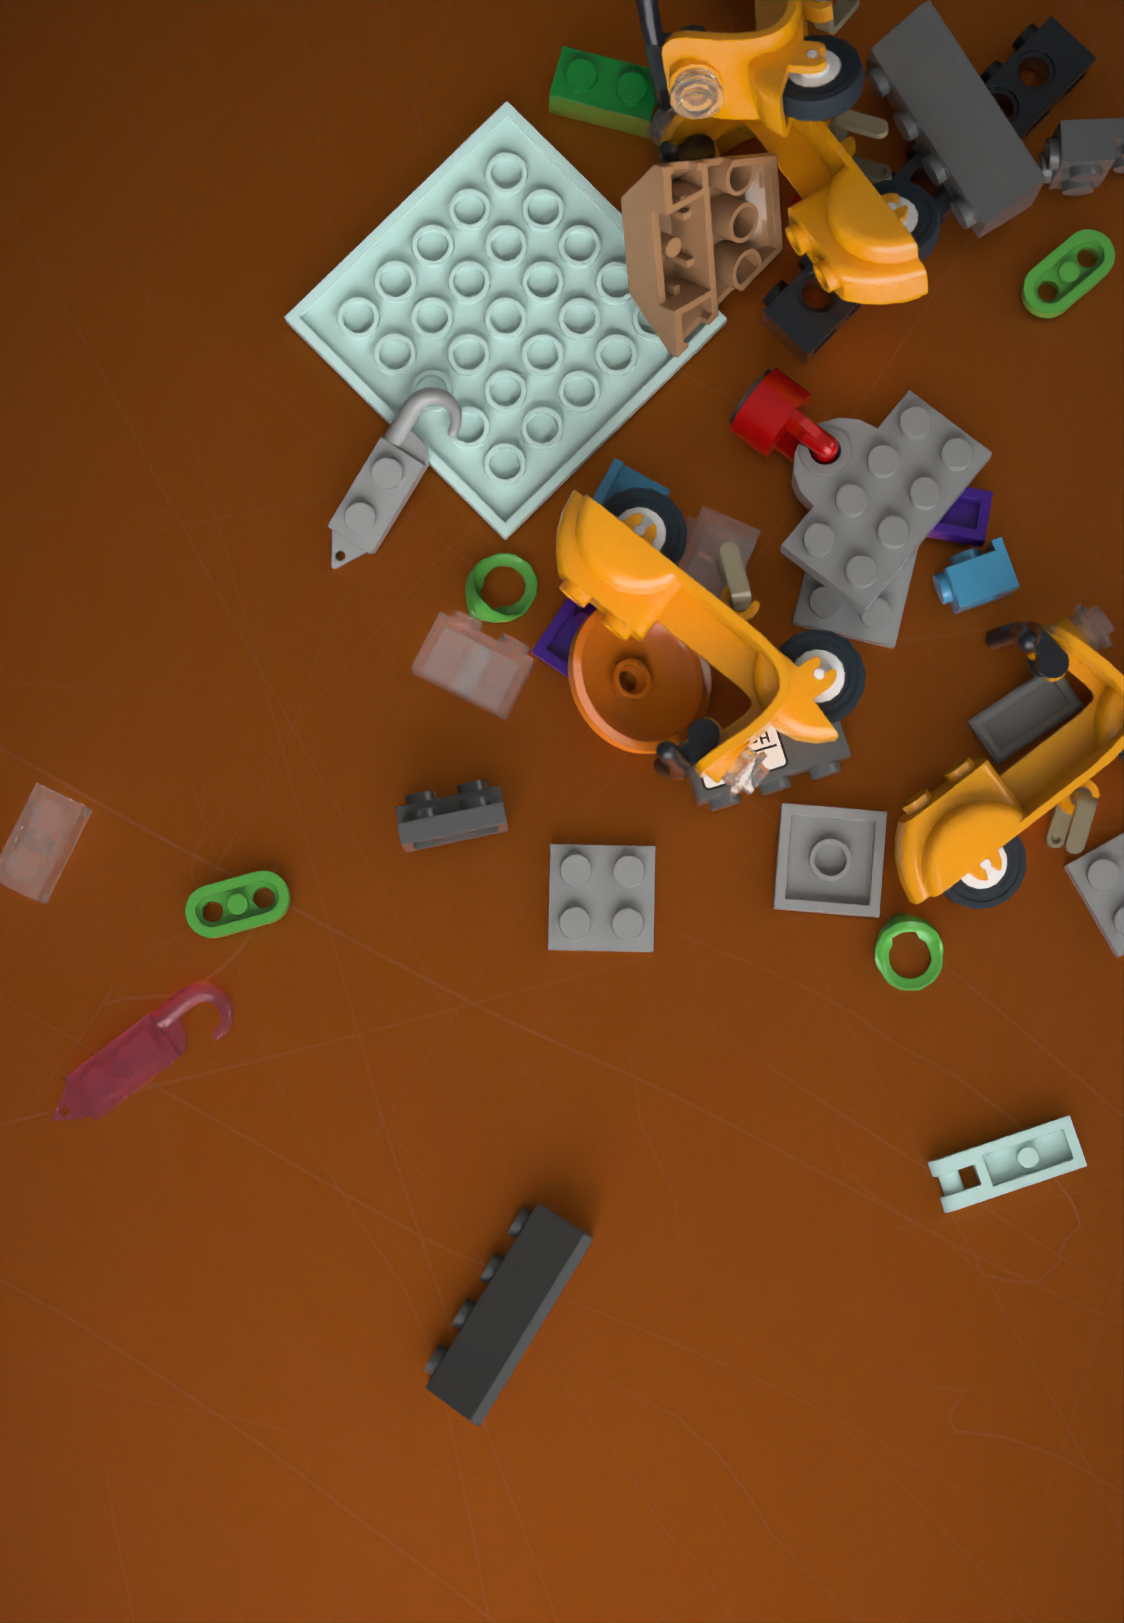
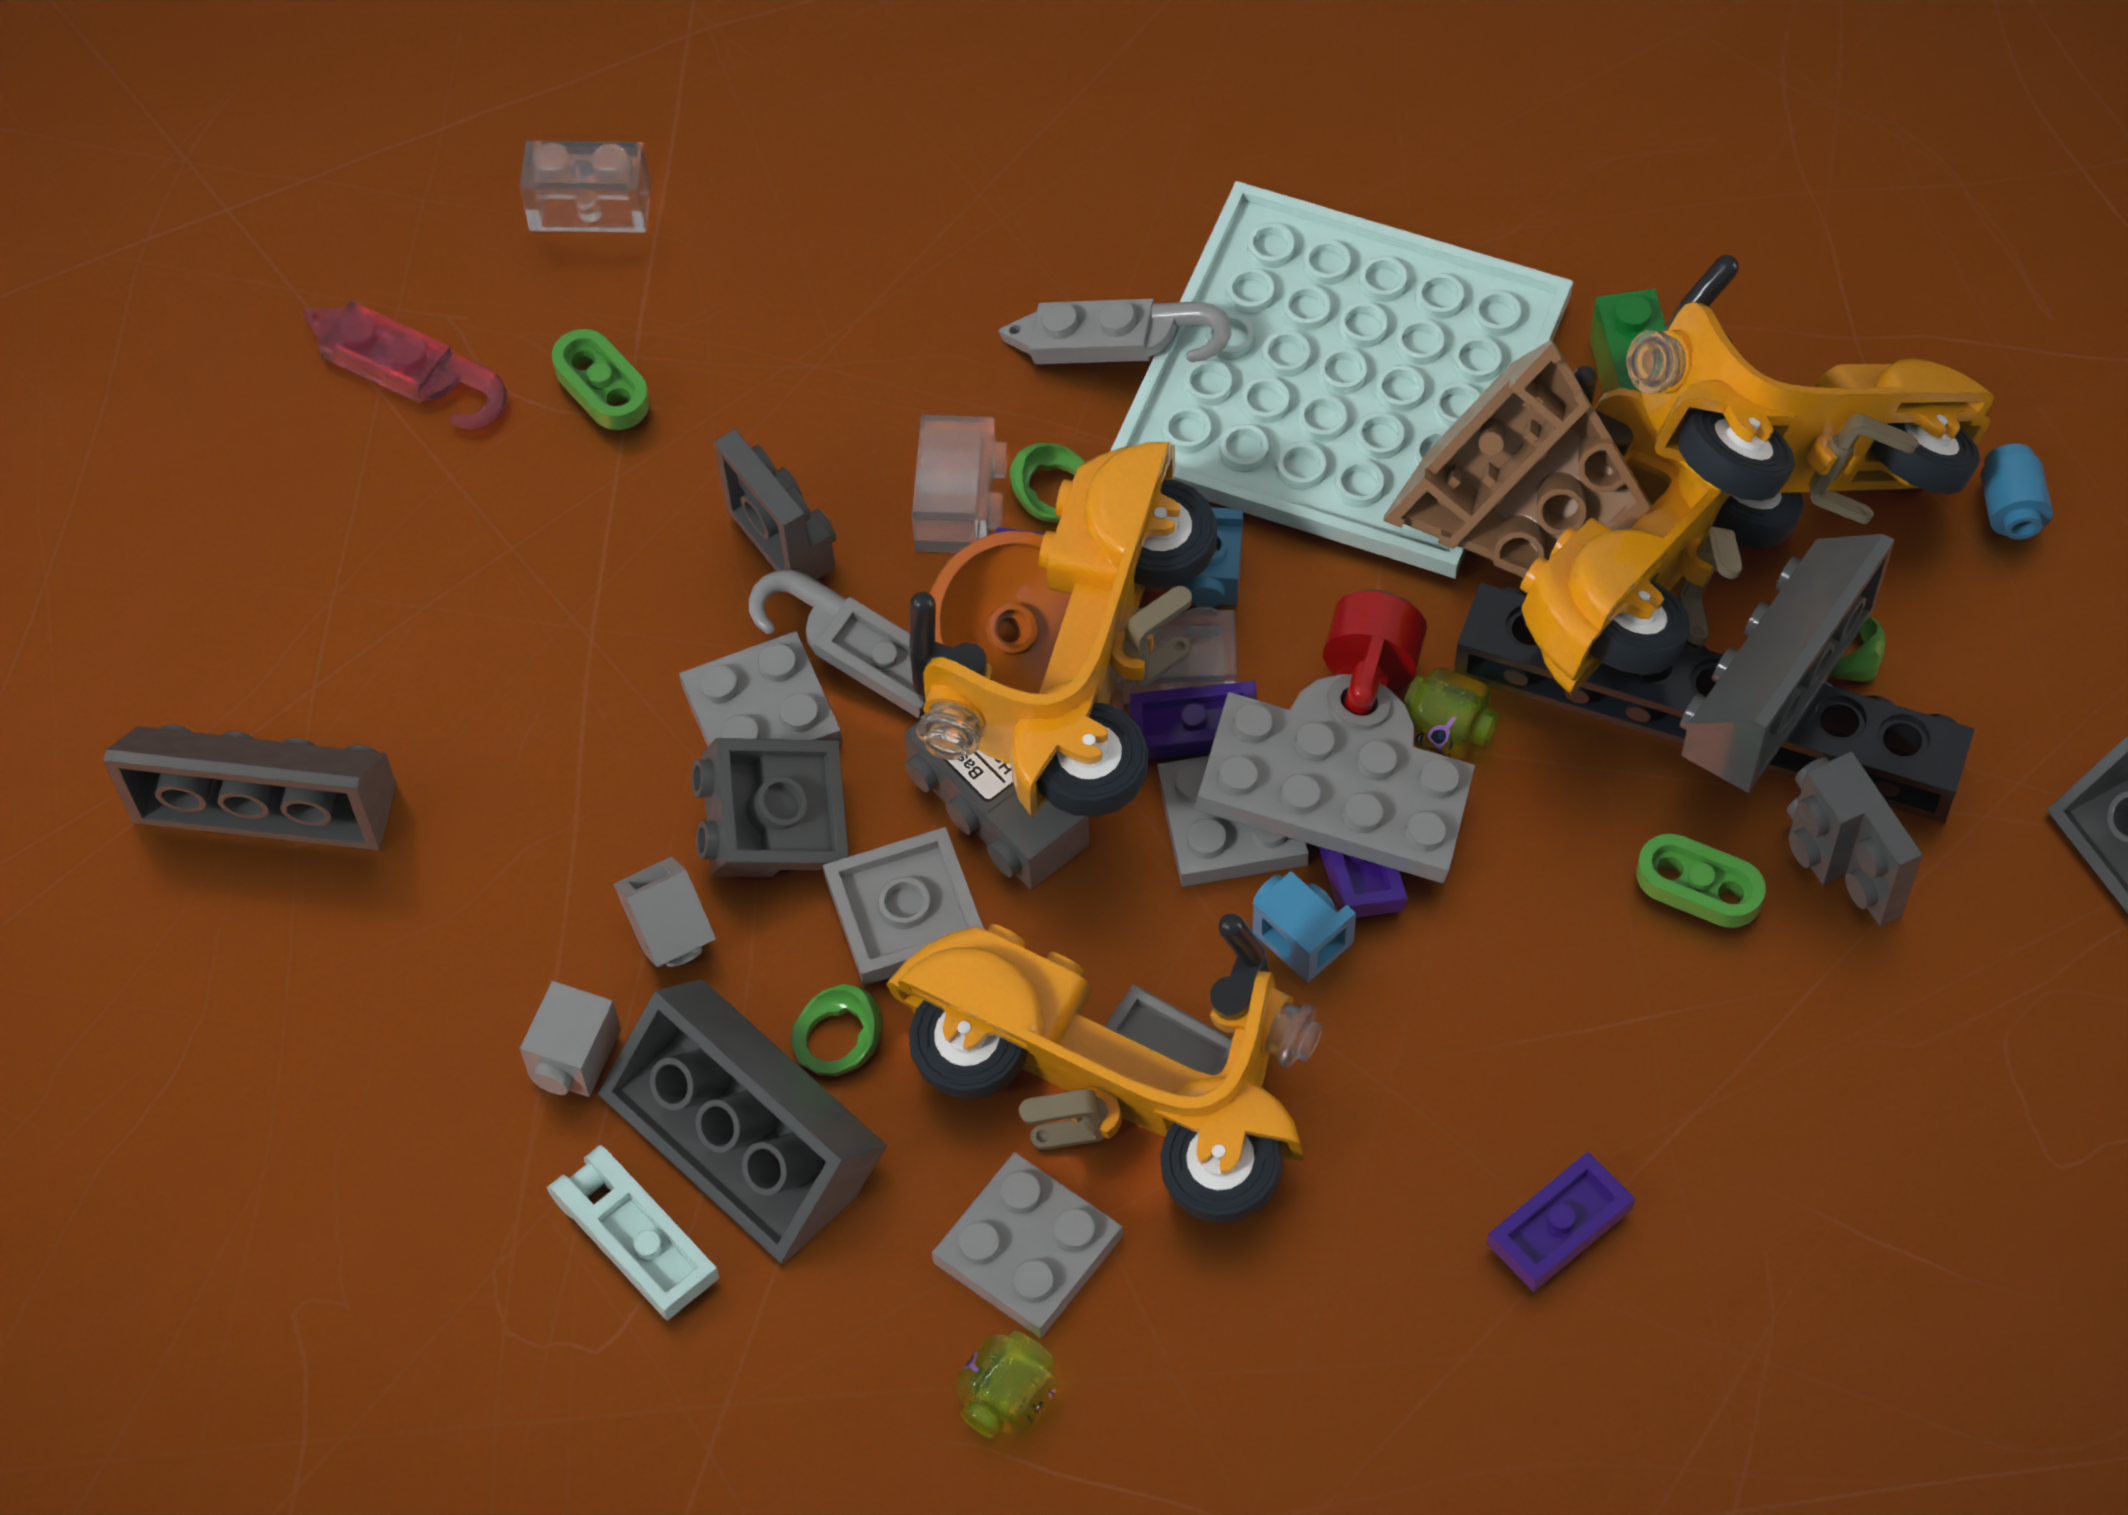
camera: 70 degrees right, 25 degrees down
none -> light grey brick [520,981,621,1097]
none -> dark grey slope [597,979,887,1263]
none -> light grey brick [613,856,716,967]
none -> dark grey plate [691,738,849,877]
none -> light grey plate [748,569,924,719]
none -> dark purple plate [1129,680,1258,759]
none -> clear neon green head [1403,667,1499,759]

